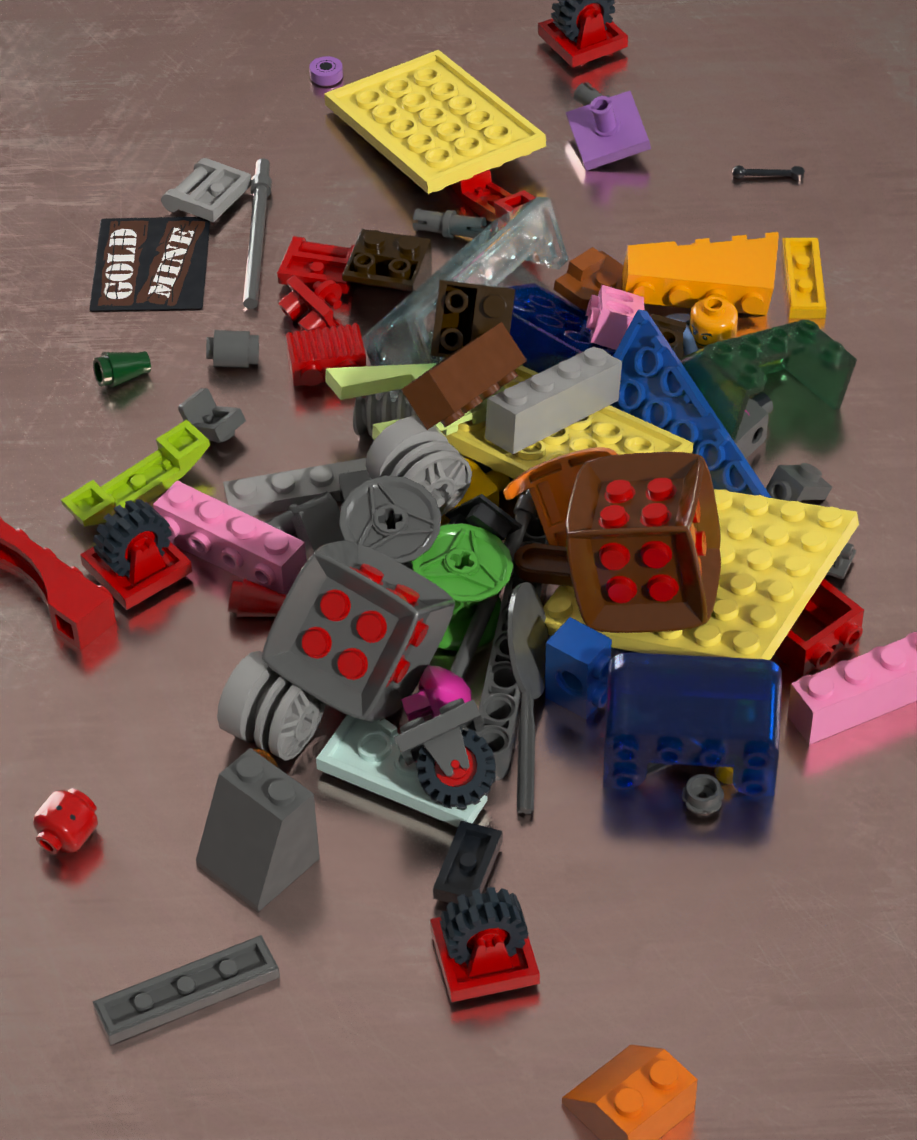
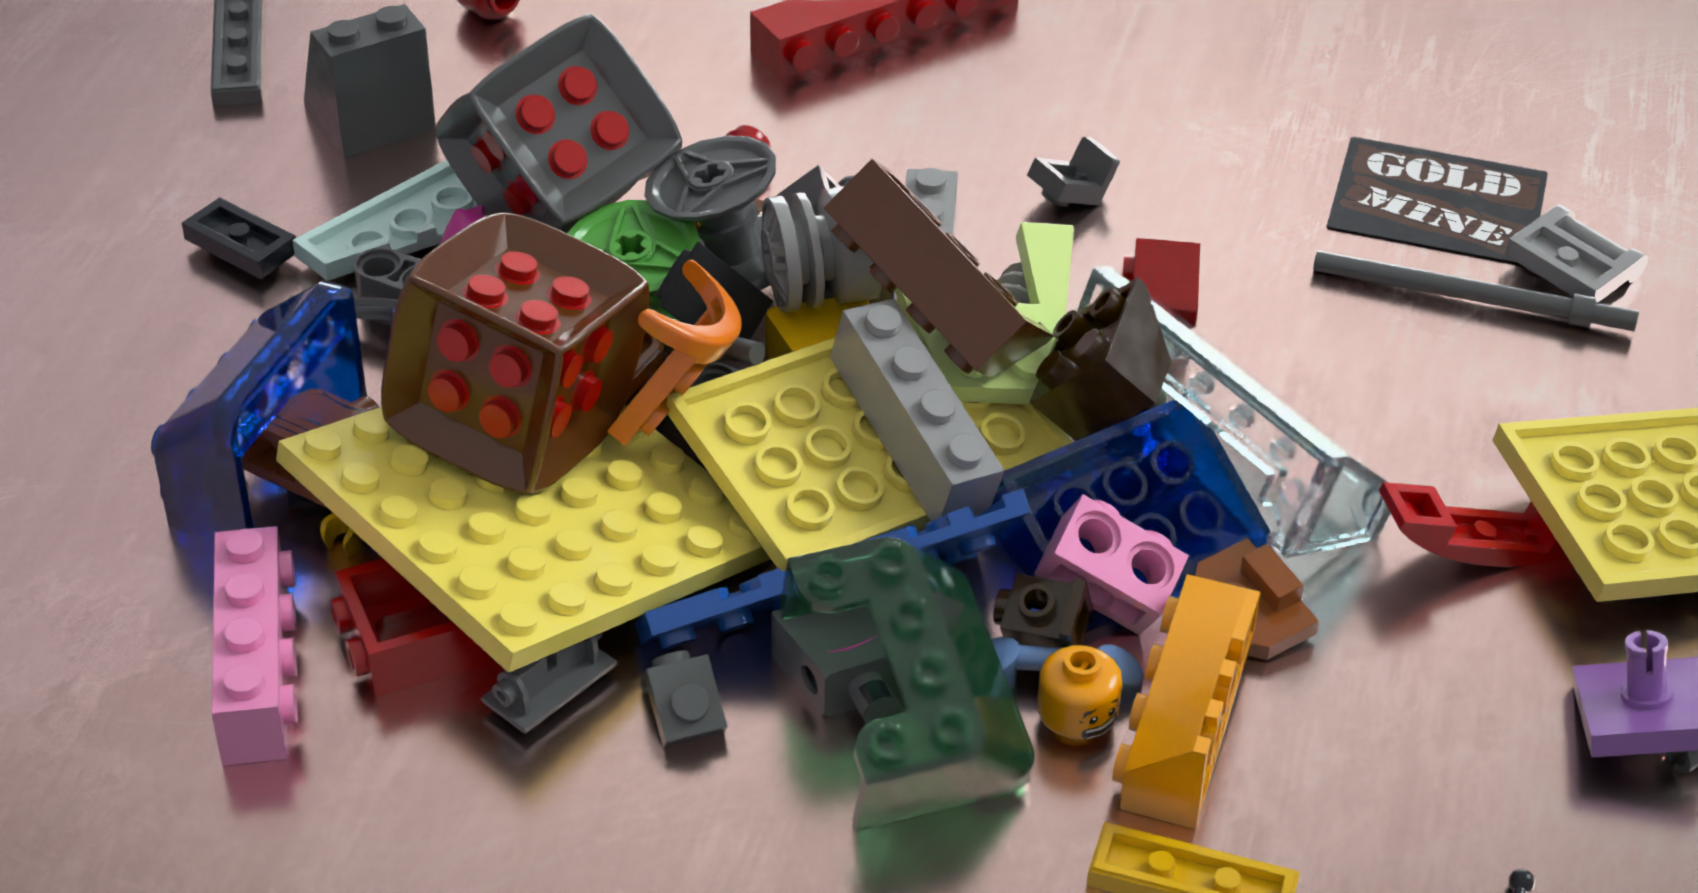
camera: 105 degrees right, 5 degrees down
lime slope [61,419,210,526] -> none
plate [80,499,193,610] -> none
dark green cone [93,351,151,389] -> none
bright pink brick [153,480,307,594] -> none
dark grey brick [206,330,259,368] -> none
red plate [277,236,355,294] -> none
red hips [278,275,342,332] -> none
dark brown slope [342,229,432,295] -> none
plate [394,698,496,809] -> none
dark grey pin [413,208,487,240] -> none
plate [430,887,540,1002] -> none

